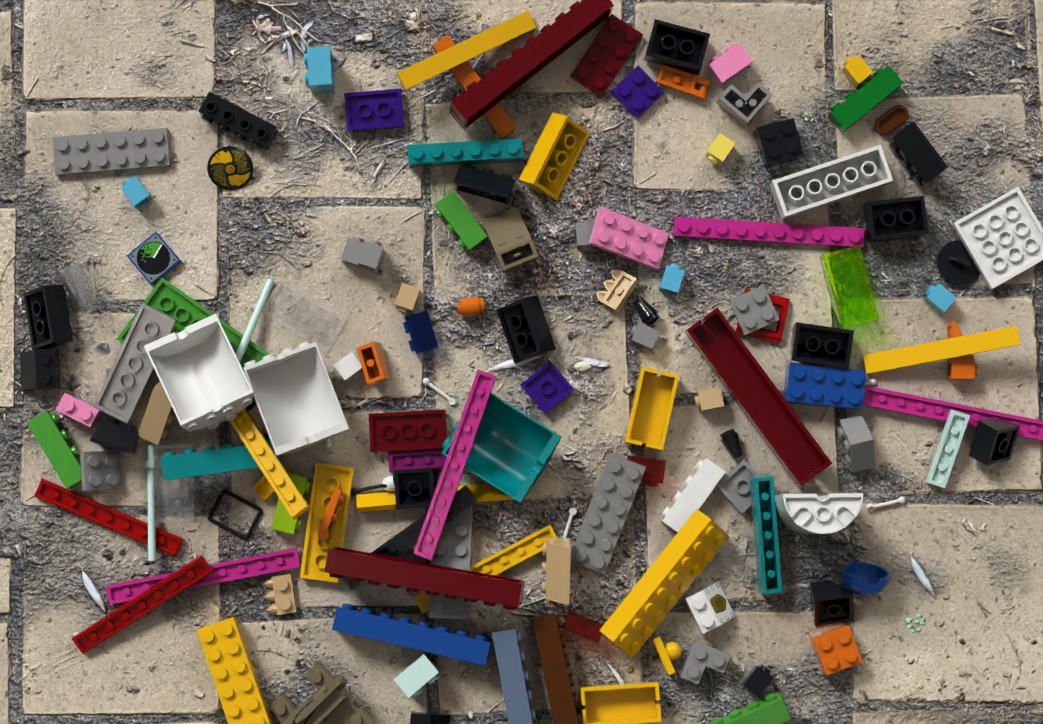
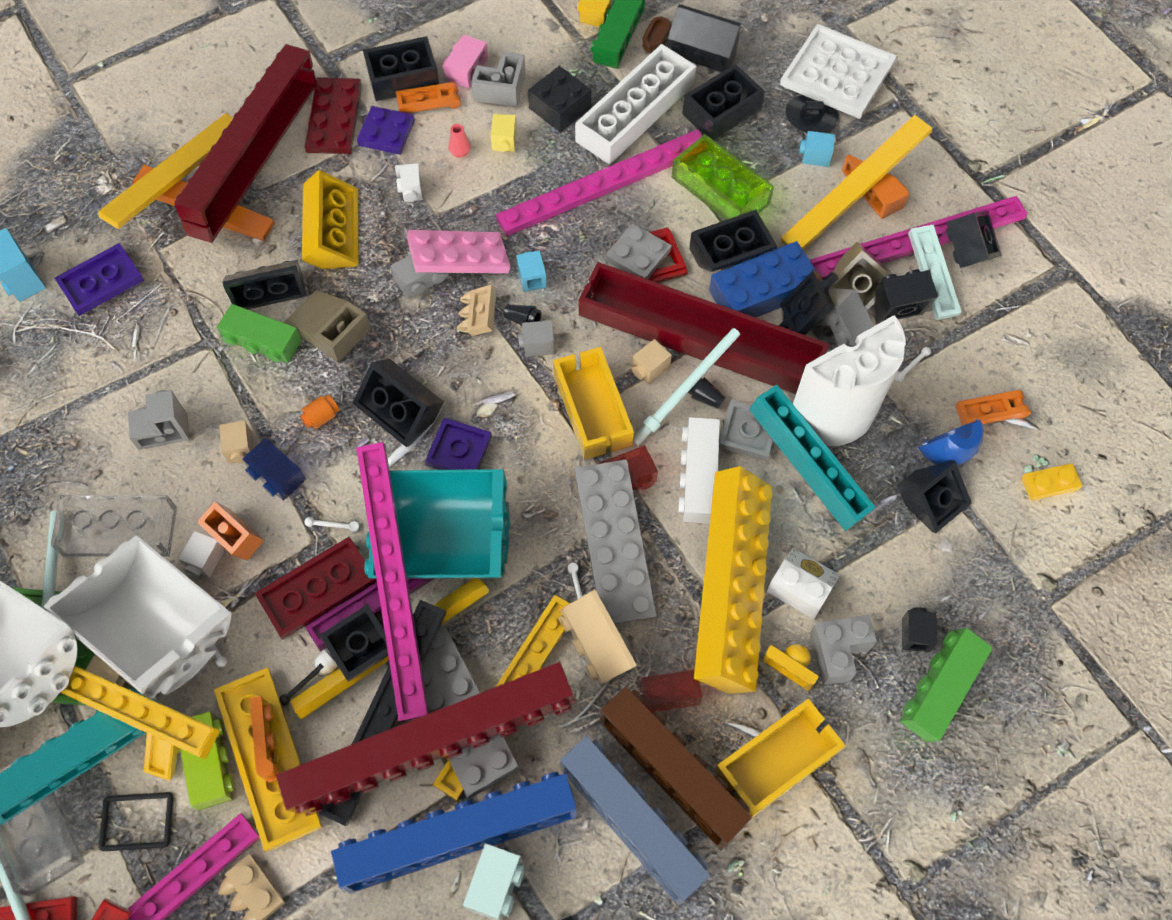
camera: 25 degrees left, 20 degrees down
teal brick [407,139,523,168] -> none
orange brick [809,624,863,675] -> none
none -> white brick [395,163,423,202]
none -> coral cone [448,124,471,158]
none -> light aqua bar [633,328,740,446]
none -> black plate [778,270,839,335]
none -> dark tan slope [830,242,892,311]
none -> black slope [875,269,938,324]
none -> orange plate [955,390,1031,426]
none -> yellow plate [1021,463,1083,501]

